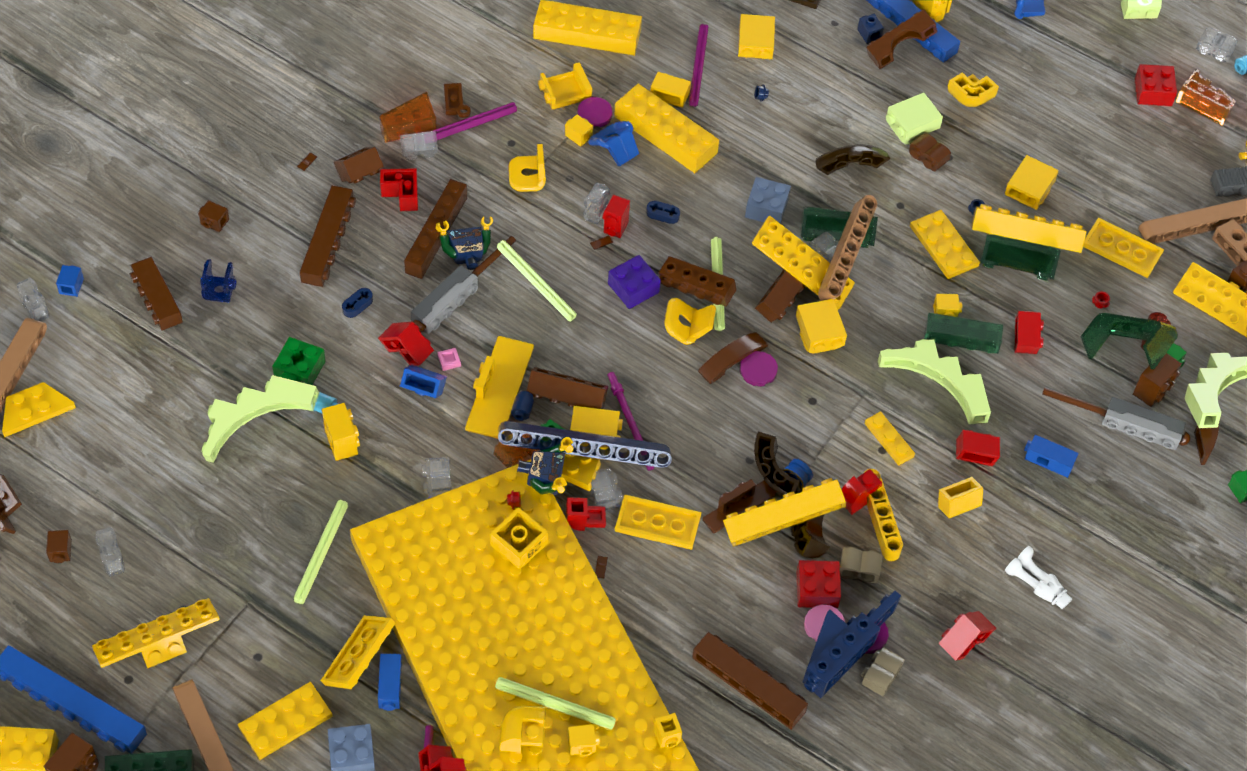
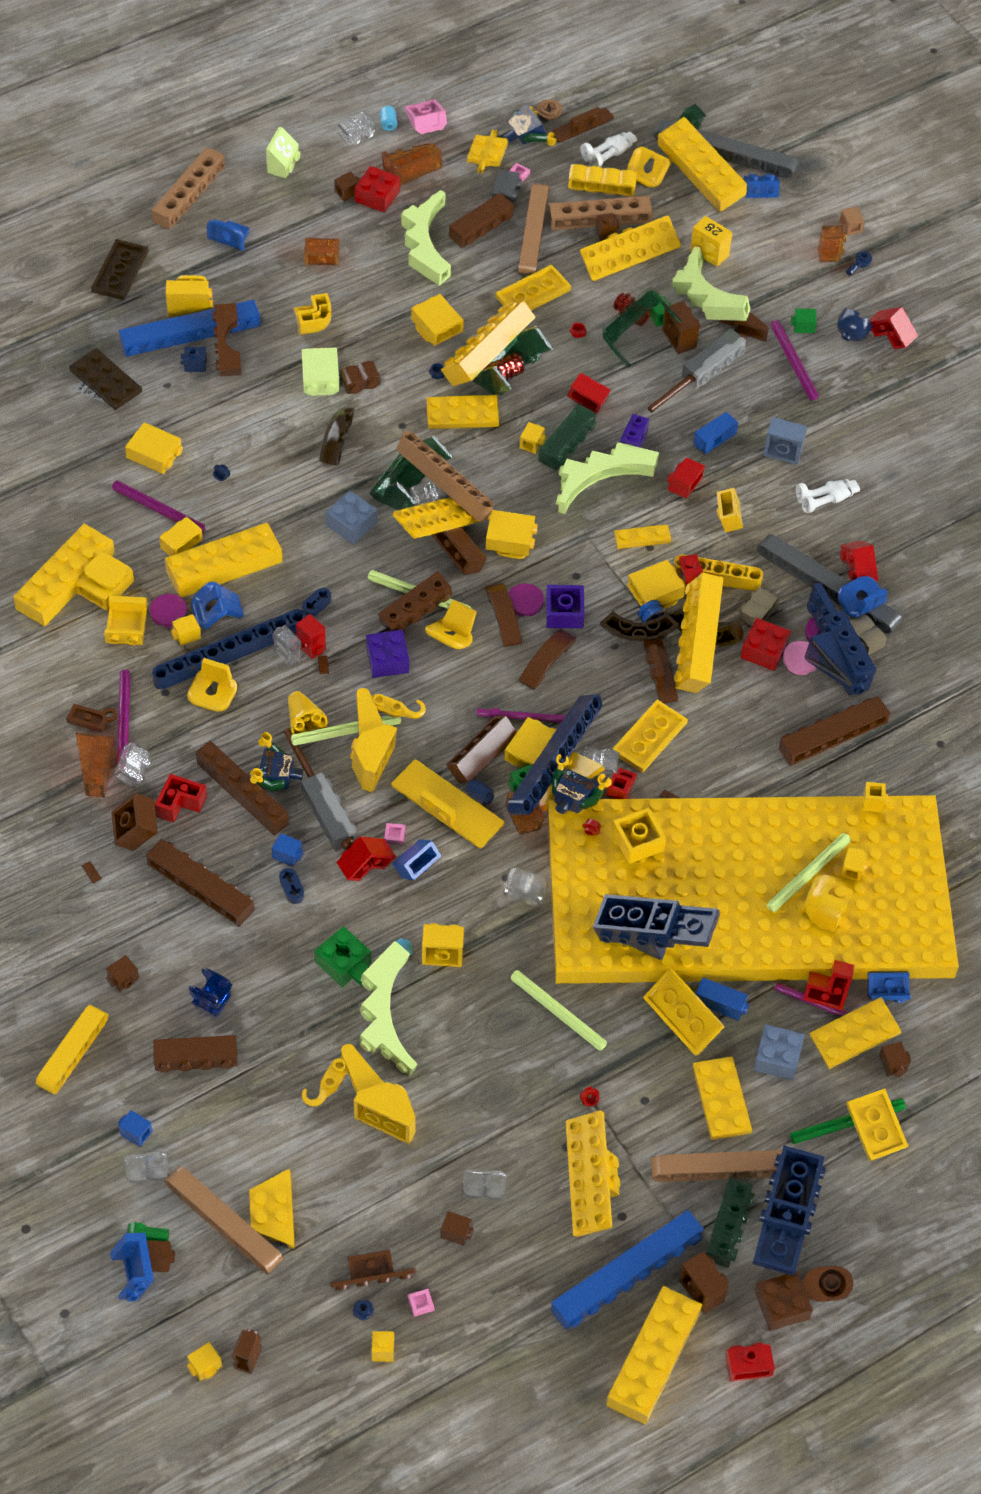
camera: 65 degrees left, 0 degrees up
none -> yellow beam [36,1004,108,1094]
none -> yellow brick [76,553,134,611]
none -> dark blue beam [152,609,306,689]
none -> blue brick [272,833,304,867]
none -> yellow cone [288,691,328,734]
none -> yellow slope [302,1044,415,1144]
none -> clear orange brick [304,238,340,266]
none -> reddish brown brick [334,171,360,201]
none -> yellow slope [350,688,426,793]
none -> yellowish green arch [401,190,451,286]
none -> reddish brown brick [449,193,513,249]
none -> clear red piece [486,352,525,384]
none -> reddish brown slope [519,629,576,690]
none -> dark purple brick [546,585,585,629]
none -> red plate [580,1087,600,1107]
none -> dark blue wedge [593,894,720,960]
none -> dark purple brick [620,413,649,448]
none -> yellow brick [627,559,686,609]
none -> dark grey beam [757,534,902,634]
none -> sand blue brick [763,417,807,465]
none -> magenta axle [771,320,818,401]
none -> blue piece [838,576,888,618]

